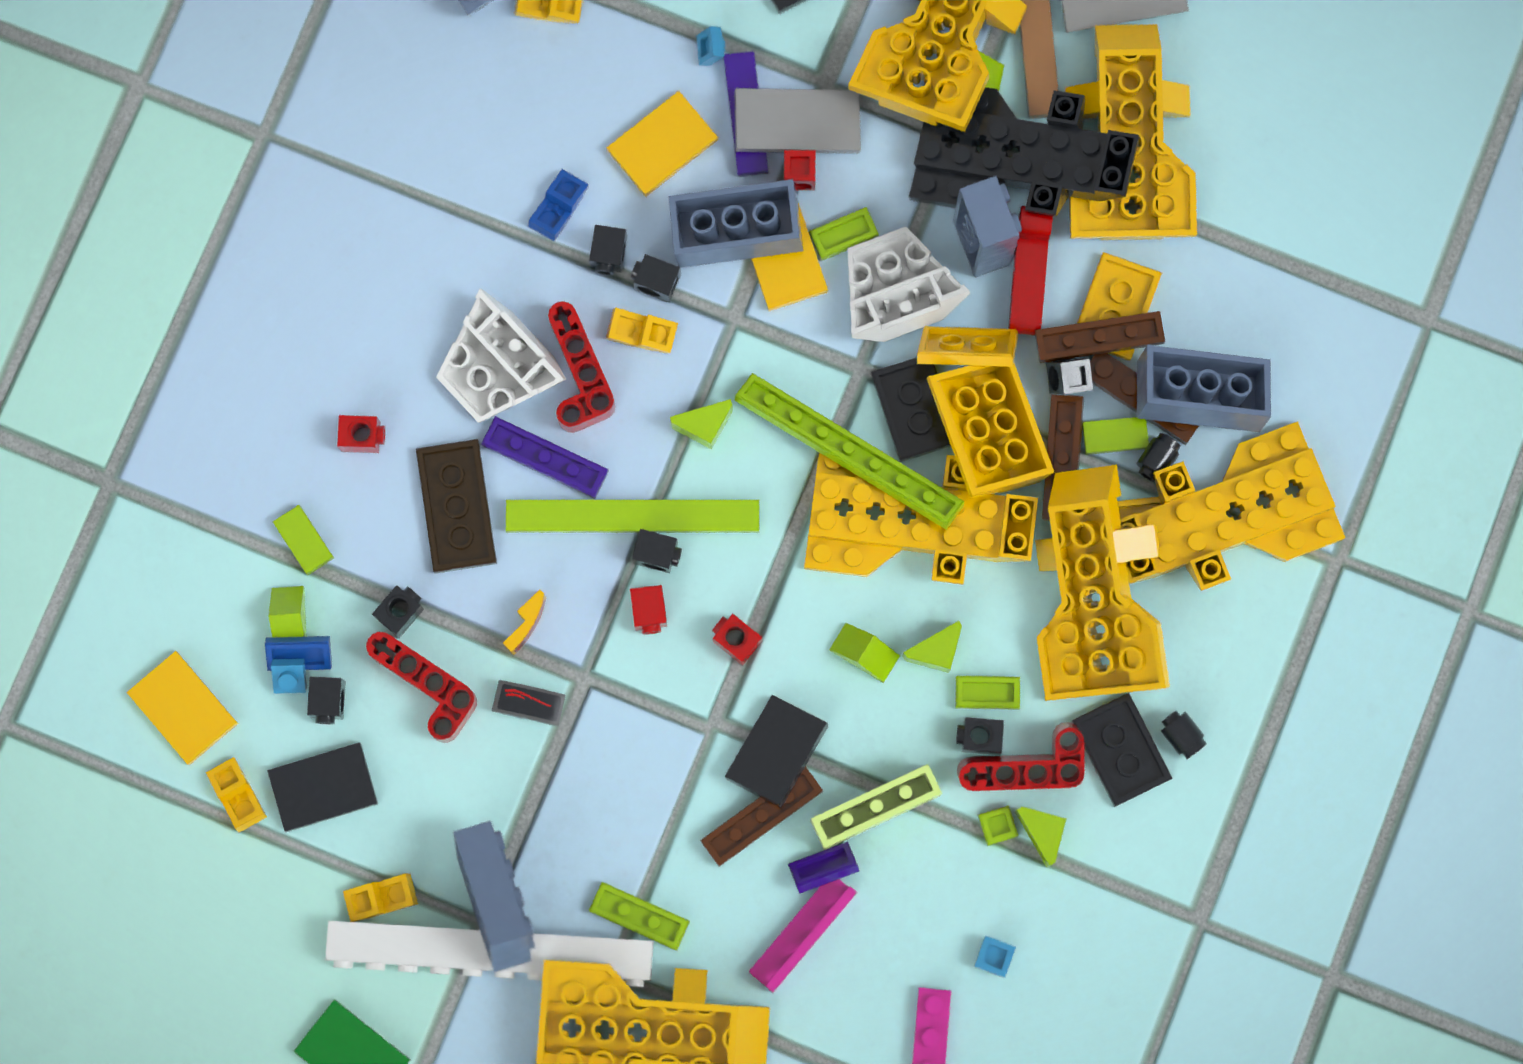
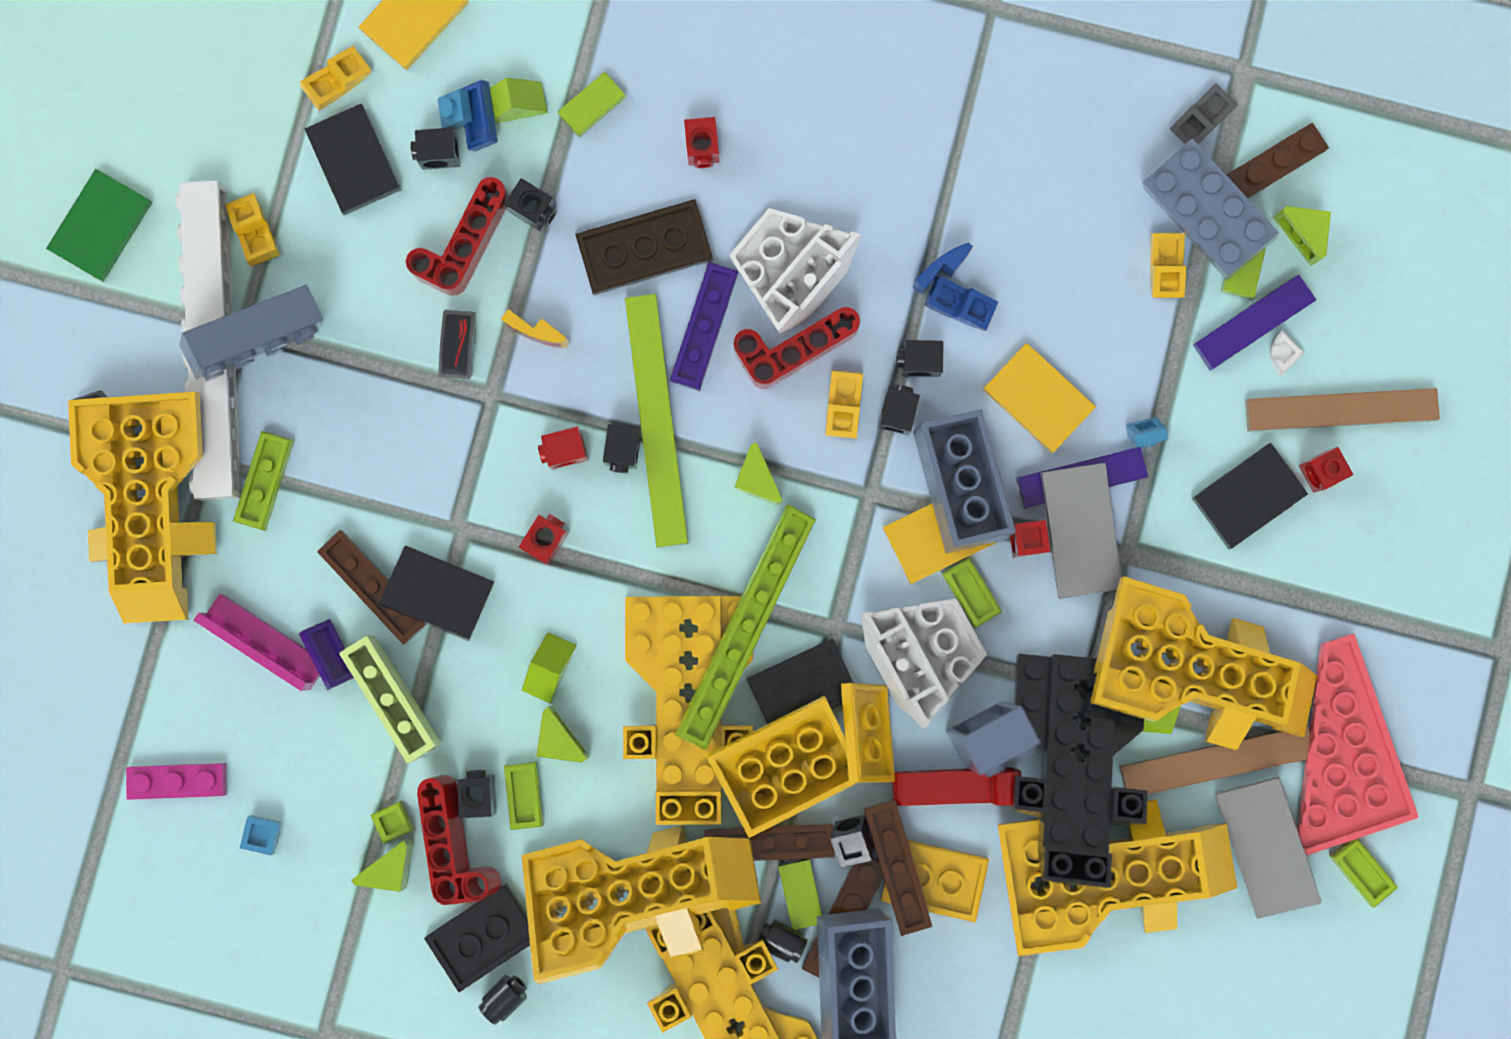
camera: 80 degrees right, 5 degrees up
none -> blue slope [912,242,973,295]

